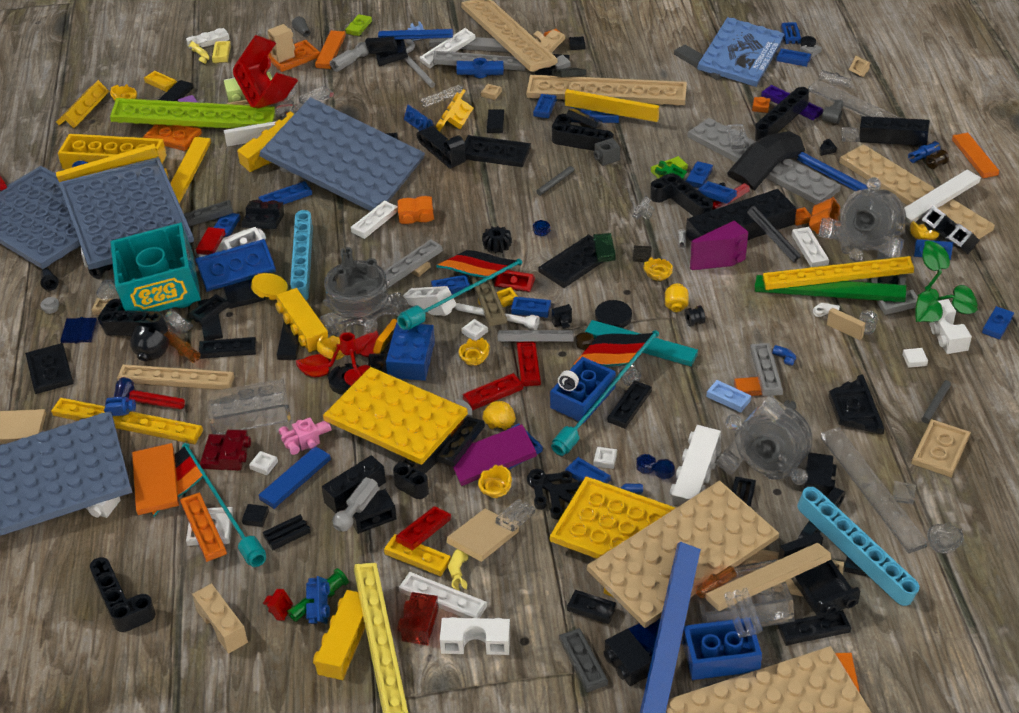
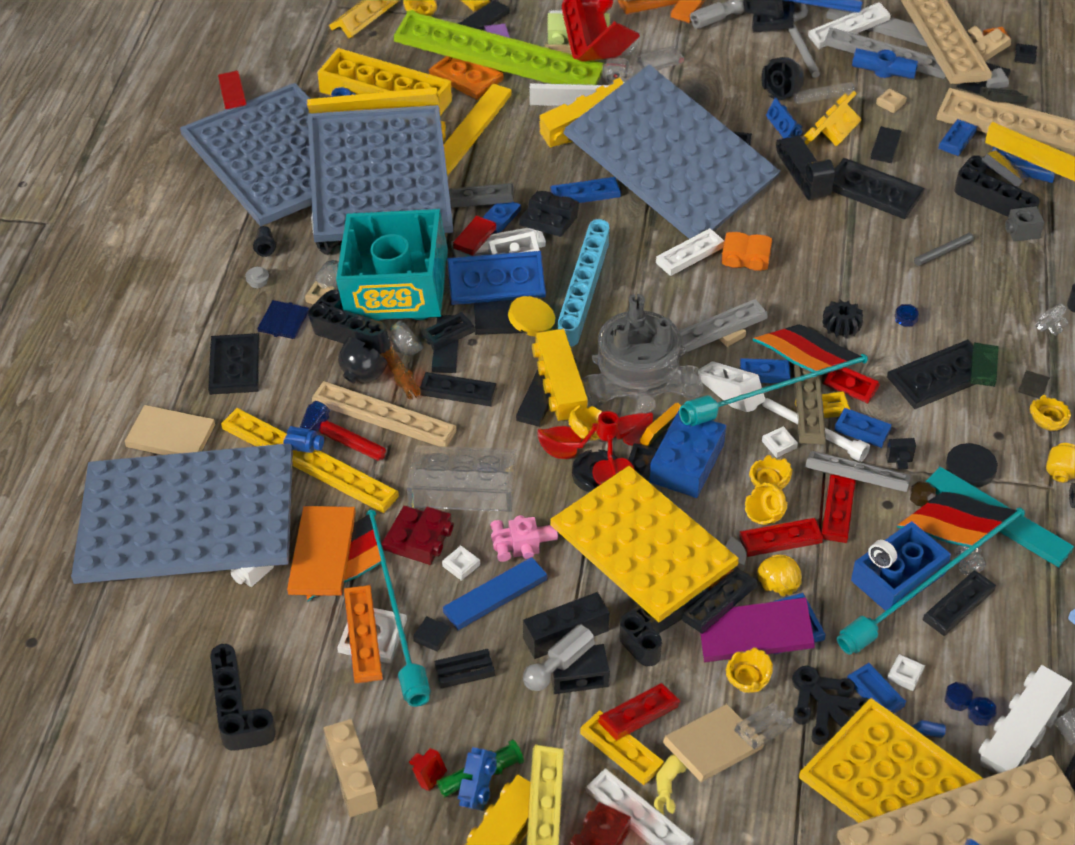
camera: 15 degrees right, 5 degrees up
none -> yellow hair [745,483,787,525]
none -> black cylinder [761,57,804,100]

